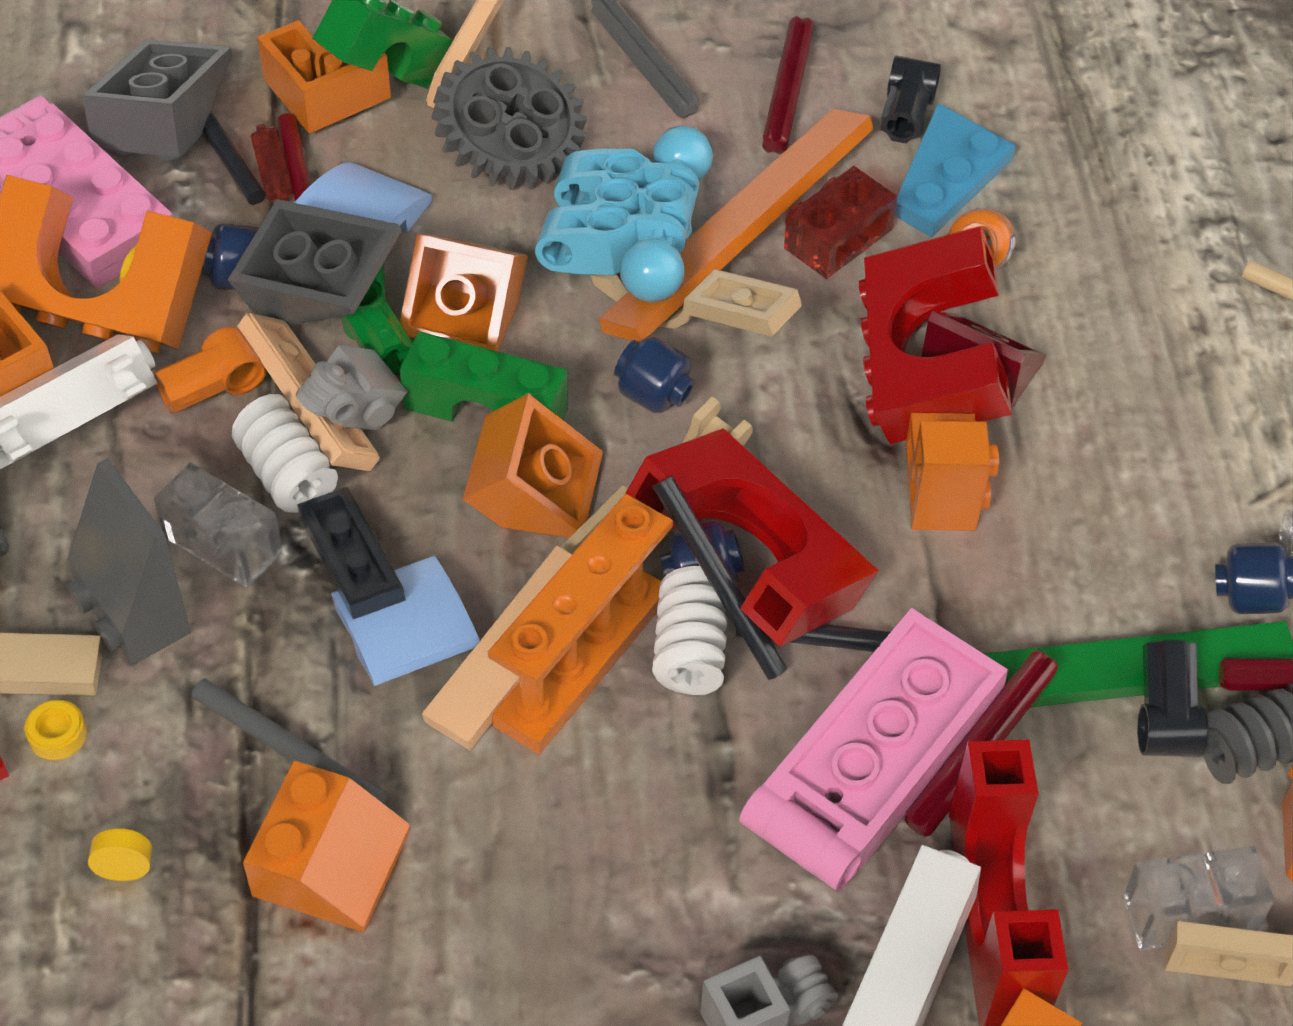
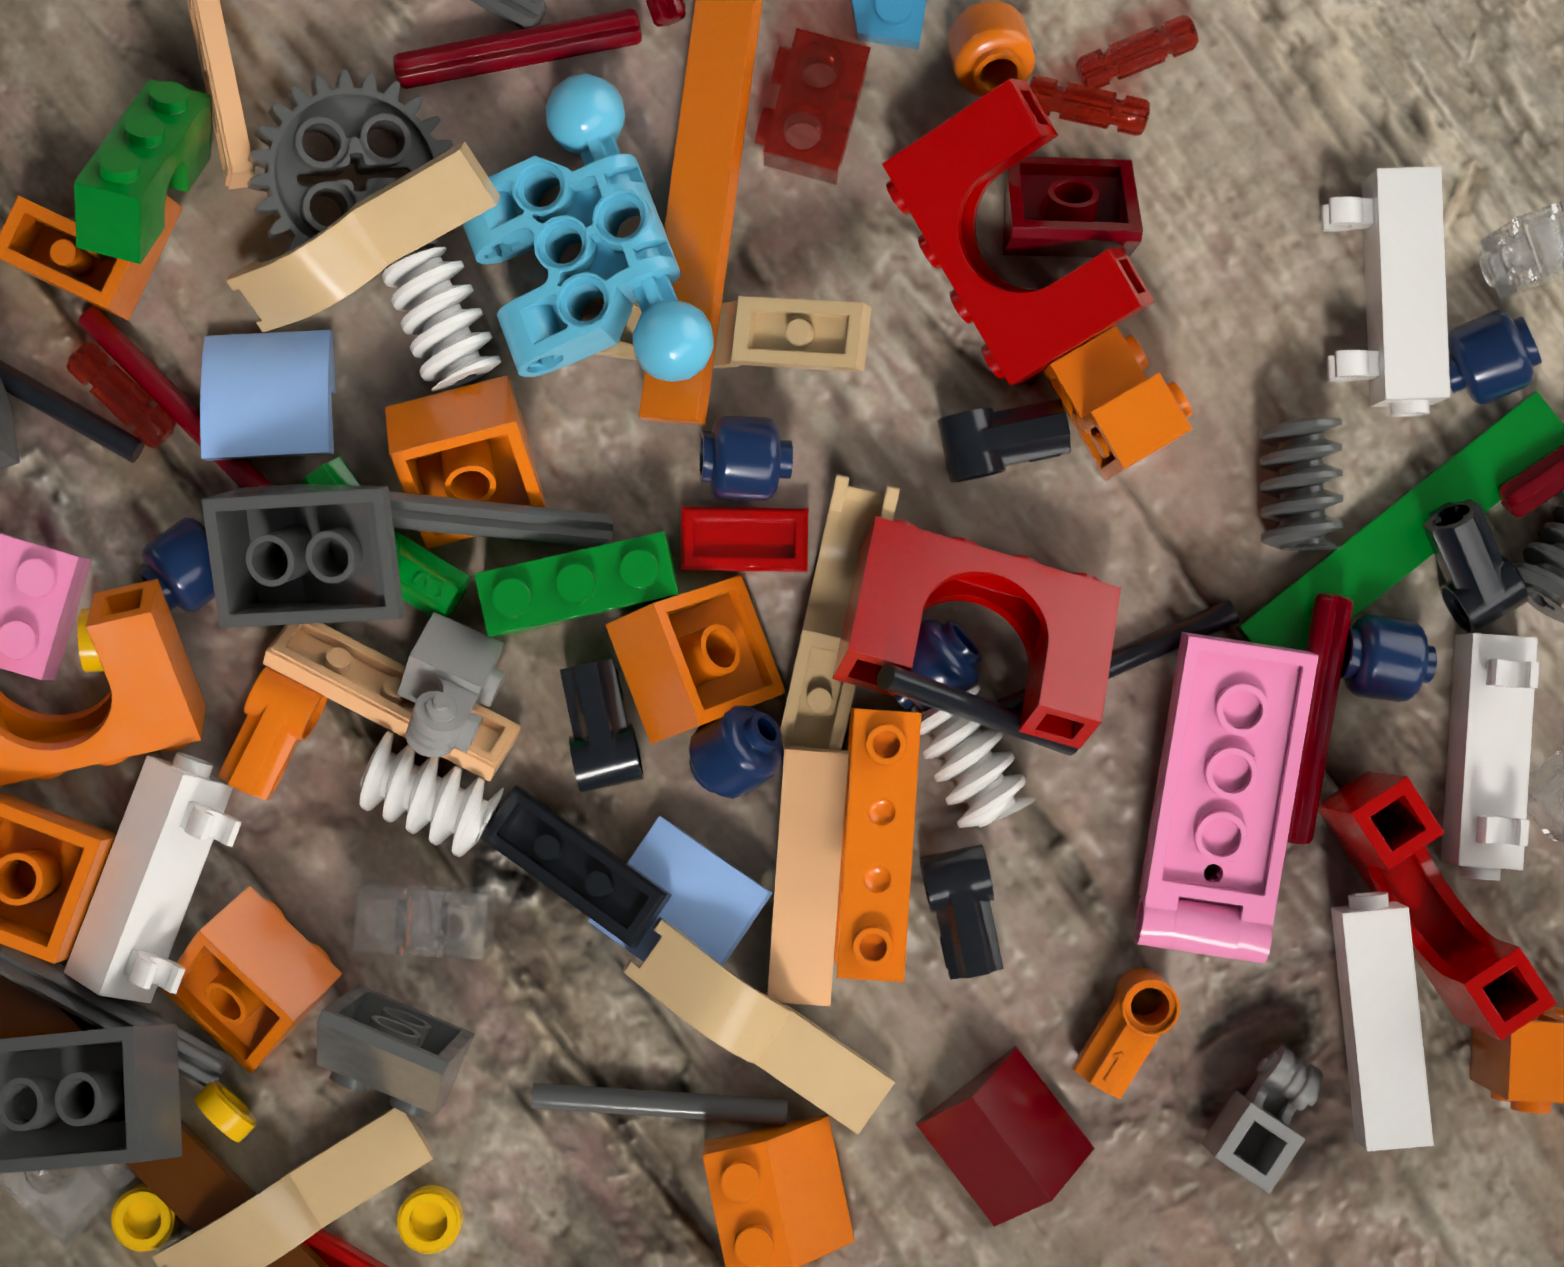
camera: 30 degrees left, 35 degrees up
none -> orange slope [159,886,343,1075]
none -> tan piece [226,141,501,333]
none -> white piece [382,247,502,392]
none -> dark grey axle [389,491,613,548]
none -> dark red axle [393,8,642,89]
none -> black piece [560,658,644,792]
none -> tan piece [623,917,895,1134]
none -> red tile [681,506,809,573]
none -> dark blue head [689,705,784,799]
none -> dark red slope [916,1046,1095,1227]
none -> black piece [919,844,1004,980]
none -> black piece [937,399,1072,483]
none -> clear red axle [1029,75,1150,136]
none -> orange piece [1071,968,1180,1099]
none -> clear red axle [1075,15,1199,92]
none -> dark grey piece [1259,418,1344,551]
none -> white brick [1321,166,1450,417]
none -> dark blue head [1341,615,1437,702]
none -> white brick [1441,633,1540,881]

